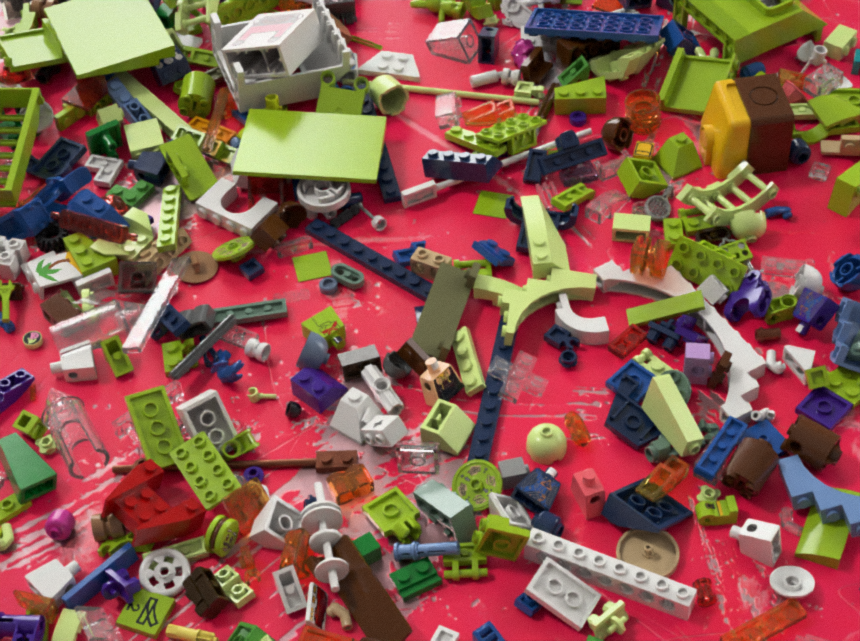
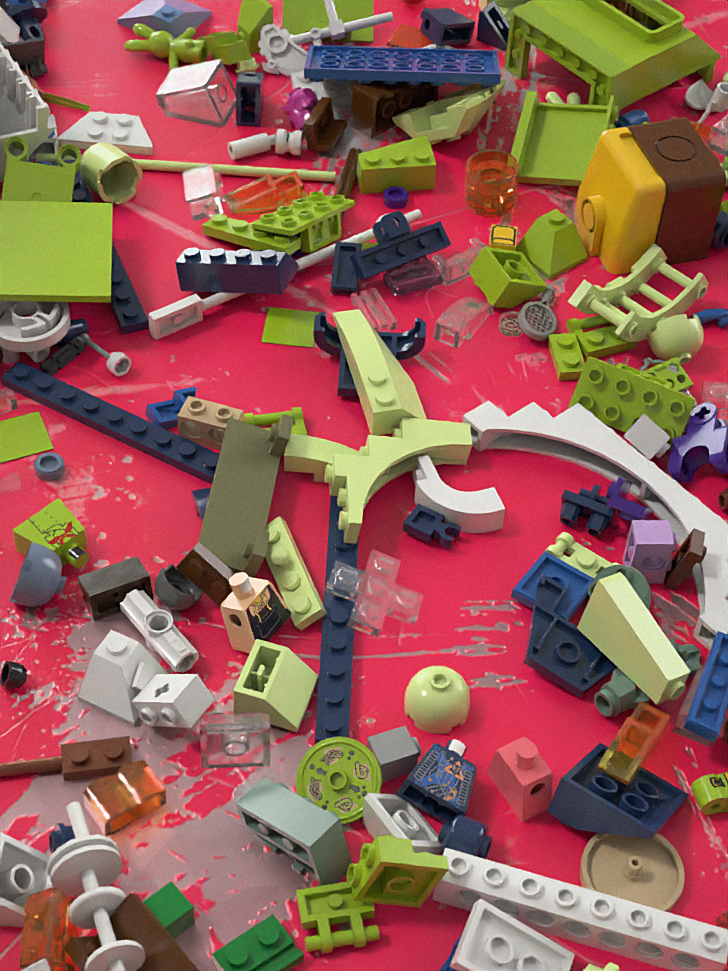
camera: 15 degrees left, 0 degrees up
dark purple slope [290,367,348,414] -> none
sand green plate [331,263,365,289] -> none
lime plate [362,486,422,544] -> none
medium blue pin [393,541,460,562] -> none
blue plate [471,239,515,267] -> none
yellowish green plate [514,81,545,100] -> none
lime plate [550,182,596,212] -> none
bright green slope [557,55,590,86] -> none
dark blue plate [558,350,578,368] -> none
clear orange plate [564,410,591,447] -> none
reddish brown cylinder [601,117,634,152] -> none
clear red plate [608,323,648,360] -> none
yellowish green piece [612,213,651,244] -> none
lime tile [626,290,706,329] -> none
clear orange wheel [629,235,671,280] -> none
blue slope [660,19,702,57] -> none
dark brown plate [695,226,732,246] -> none
yellowish green plate [696,485,721,502] -> none

